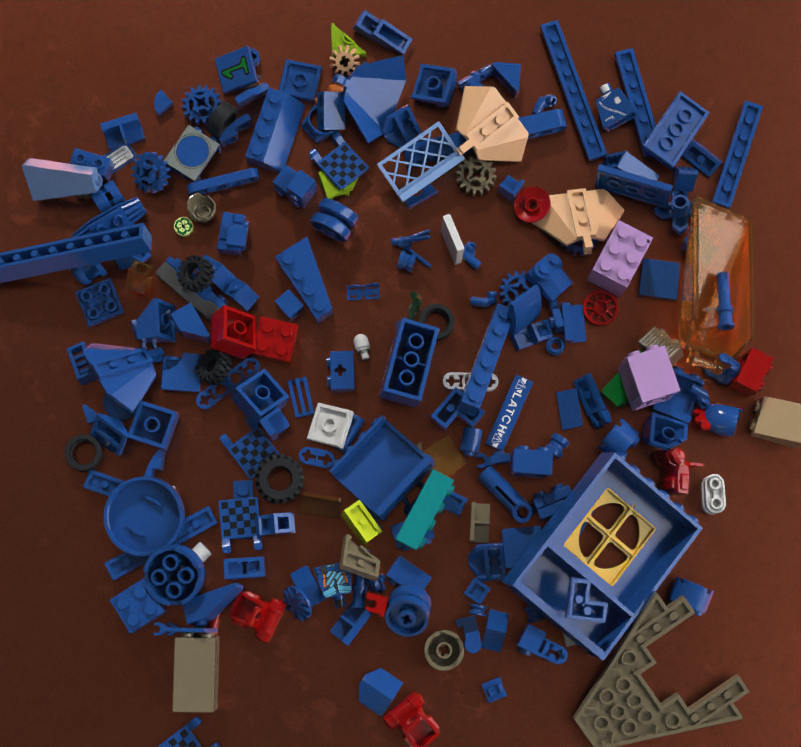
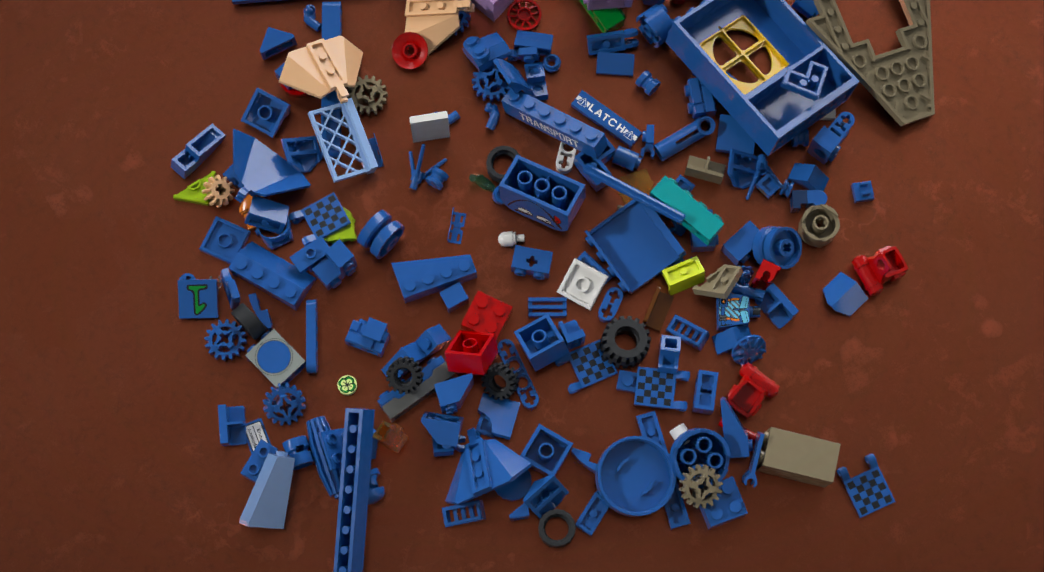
camera: 75 degrees left, 5 degrees down
blue tile [75,278,125,328] -> none
blue tile [154,90,173,116] -> none
dark tan hair [187,193,216,222] -> none
blue pin [457,64,494,92] -> none
blue panel [497,175,525,202] -> none
blue brick [509,446,553,479] -> none
none -> blue brick [289,236,329,274]
none -> blue axle [583,163,686,224]
none -> blue slope [666,314,710,351]
none -> dark tan gear [679,464,723,508]
none -> blue plant [746,154,783,200]

